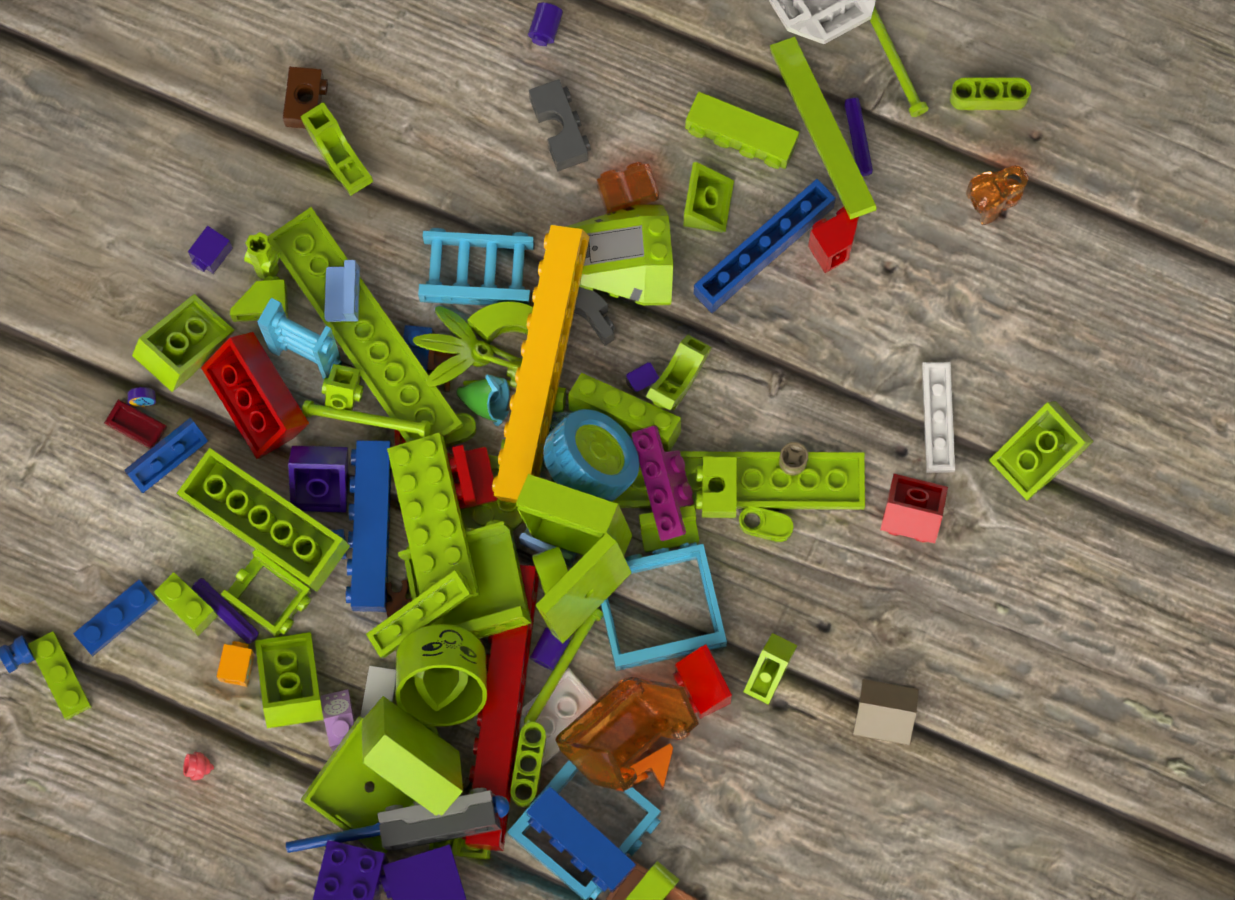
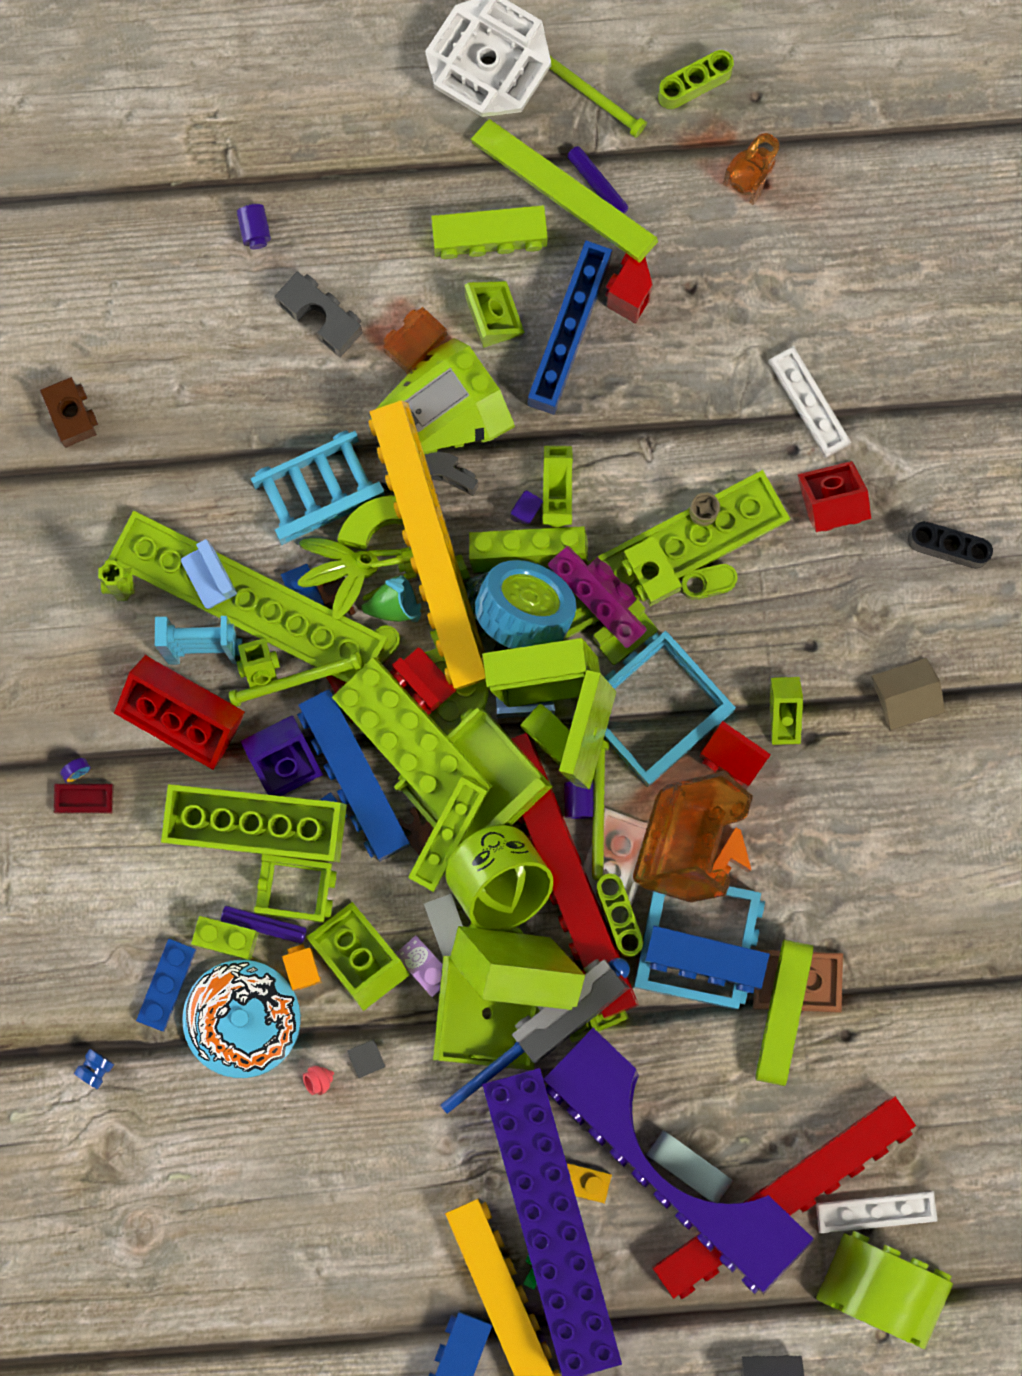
camera: 30 degrees left, 5 degrees up
lime plate [28,631,92,720] -> none
blue plate [124,418,208,493] -> none
lime slope [132,294,234,392] -> none
dark purple brick [188,225,233,274] -> none
lime slope [230,276,288,322] -> none
lime arch [300,102,374,196] -> none
lime slope [989,401,1094,501] -> none
none -> dish [182,960,301,1078]
none -> dark grey slope [347,1039,386,1078]
none -> black beam [908,521,993,569]

